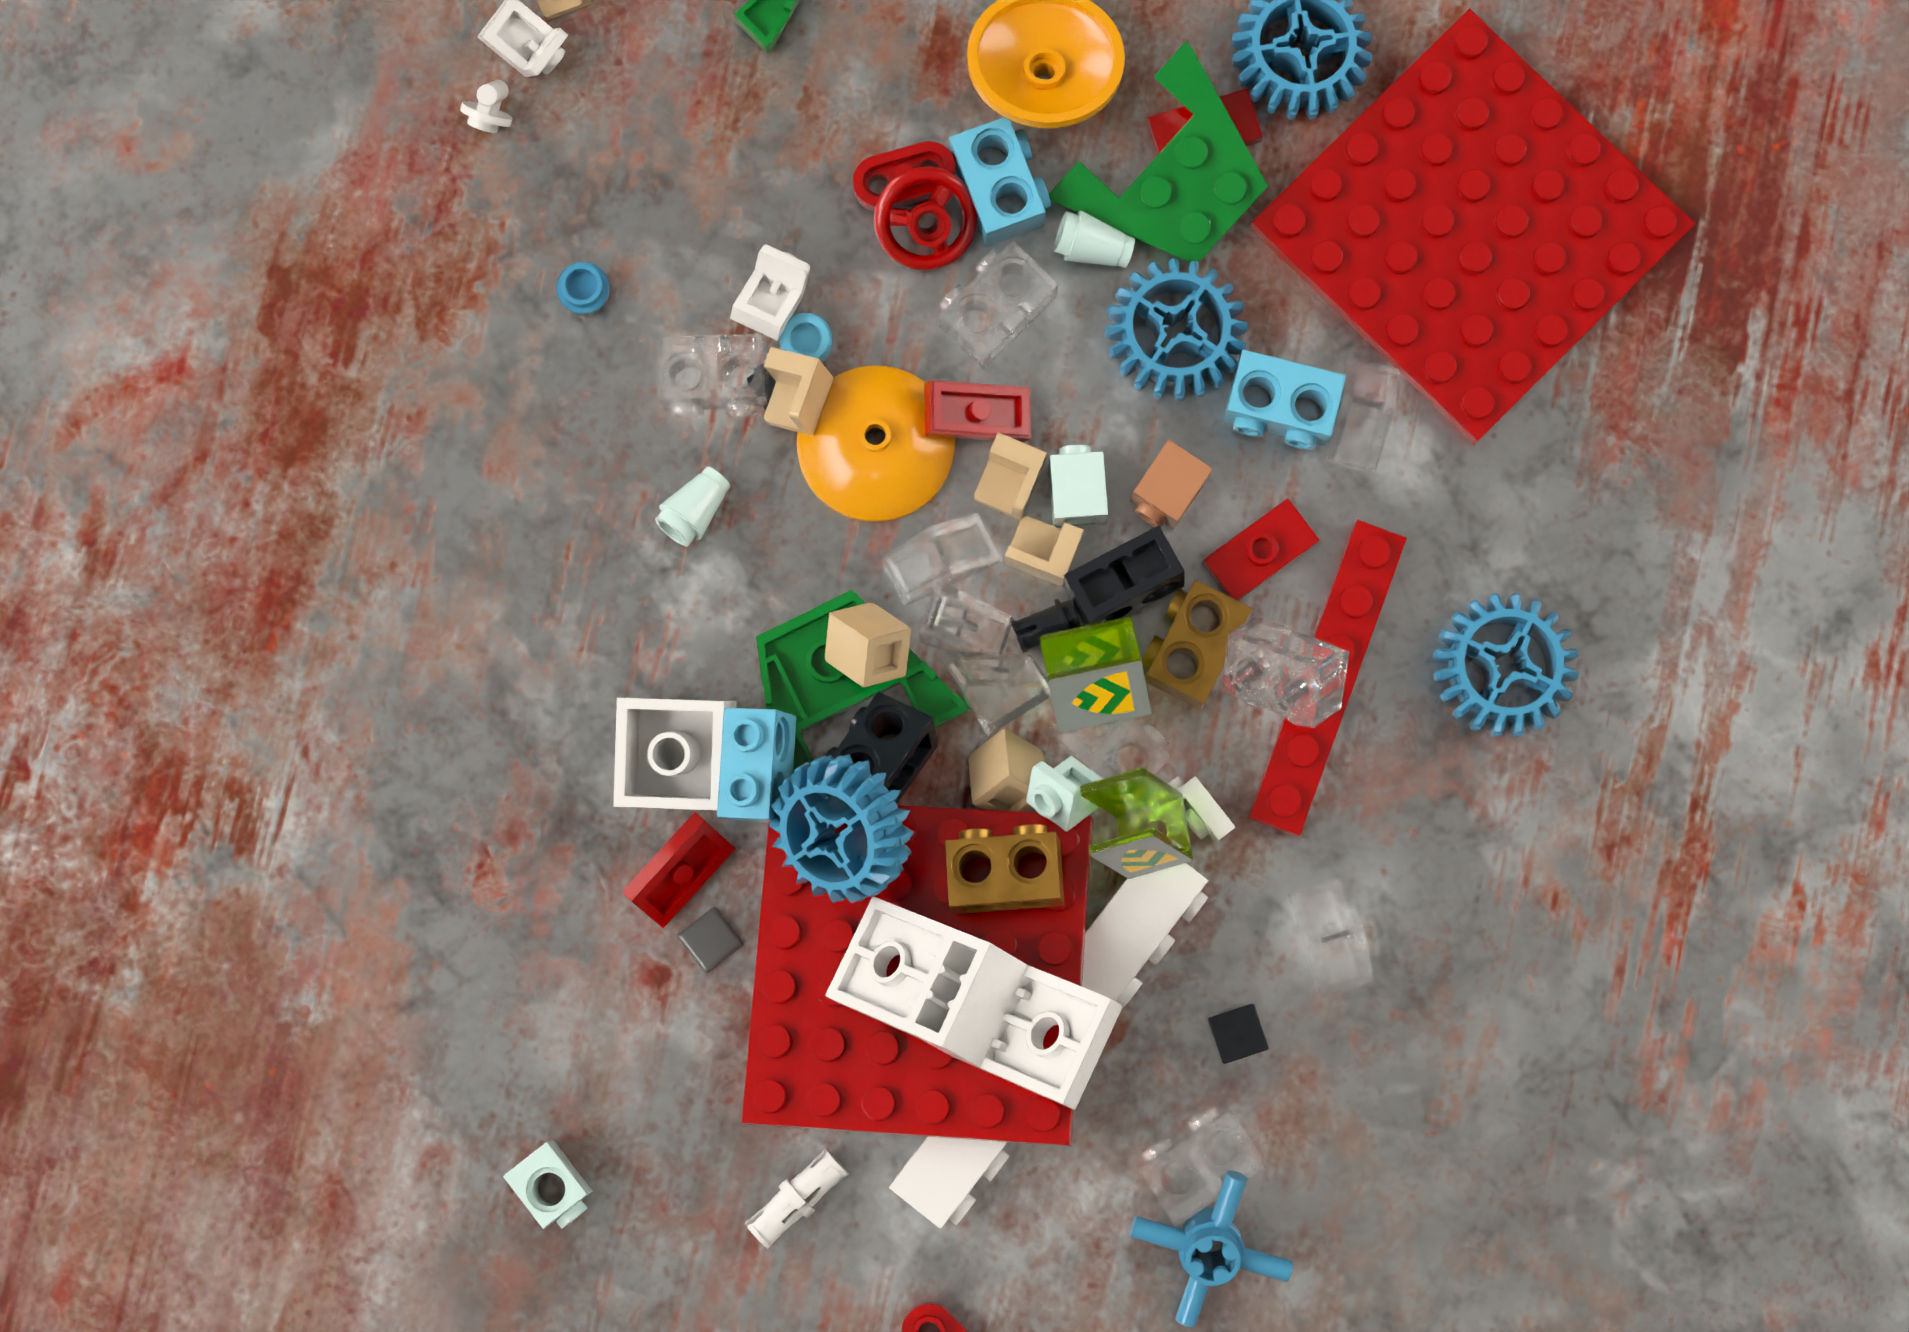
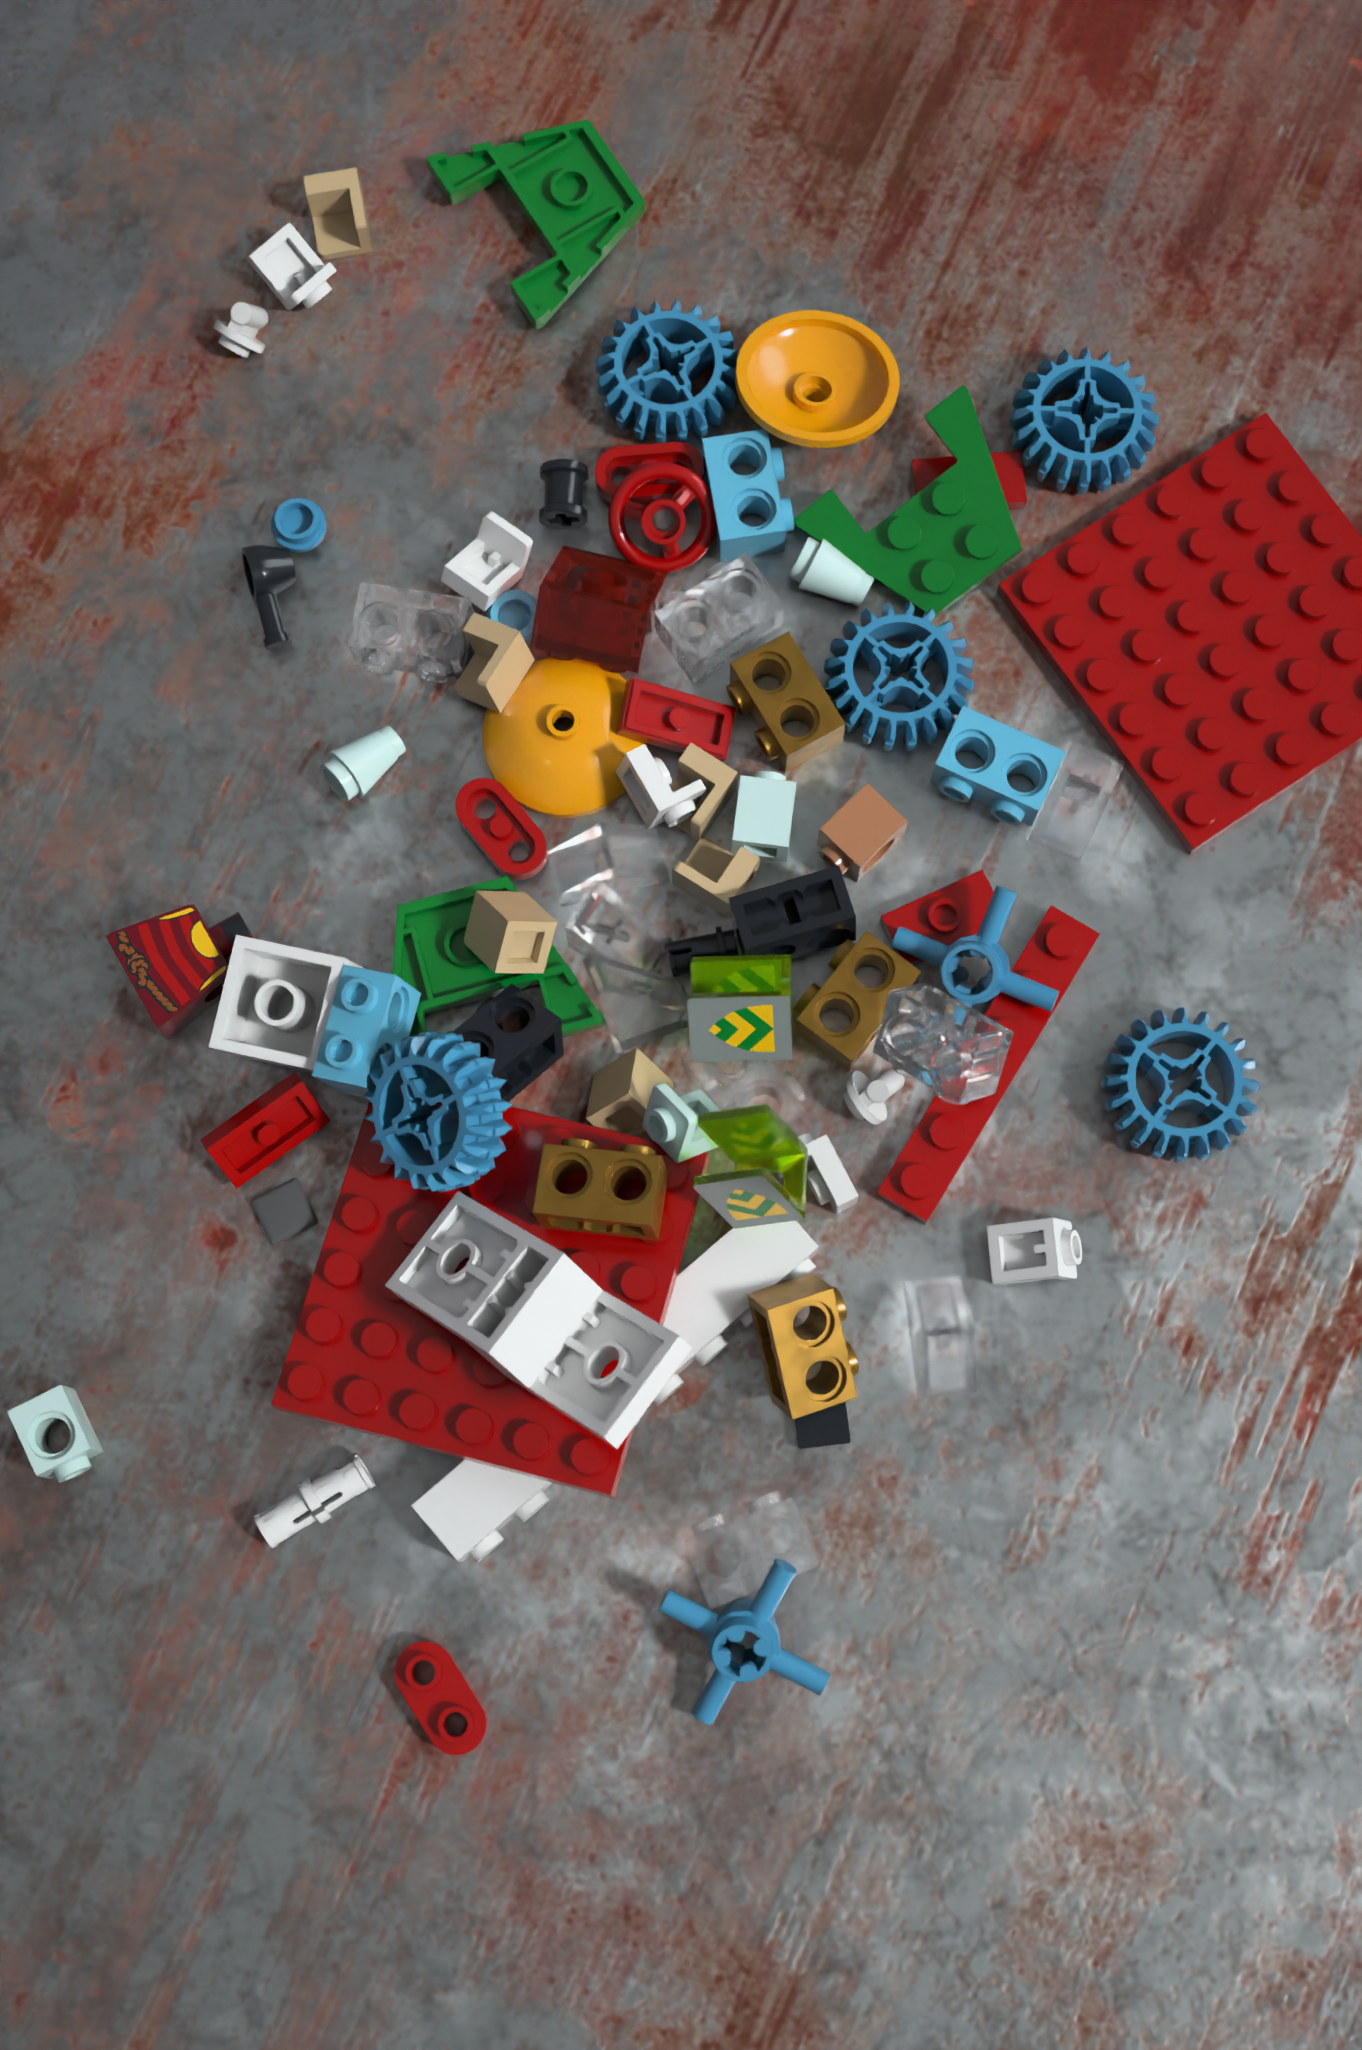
camera: 15 degrees right, 5 degrees down
none -> torso [106,904,254,1039]
none -> black bar [242,545,296,650]
none -> red plate [455,778,548,880]
none -> clear red slope [530,545,669,673]
none -> black bush [539,459,589,530]
none -> dark azure gear [595,299,739,443]
none -> white bracket [615,744,706,829]
none -> pearl gold brick [726,631,845,773]
none -> pearl gold brick [747,1273,859,1420]
none -> white plate [843,1068,905,1125]
none -> dark azure bar [891,885,1060,1052]
none -> white bracket [987,1217,1082,1285]

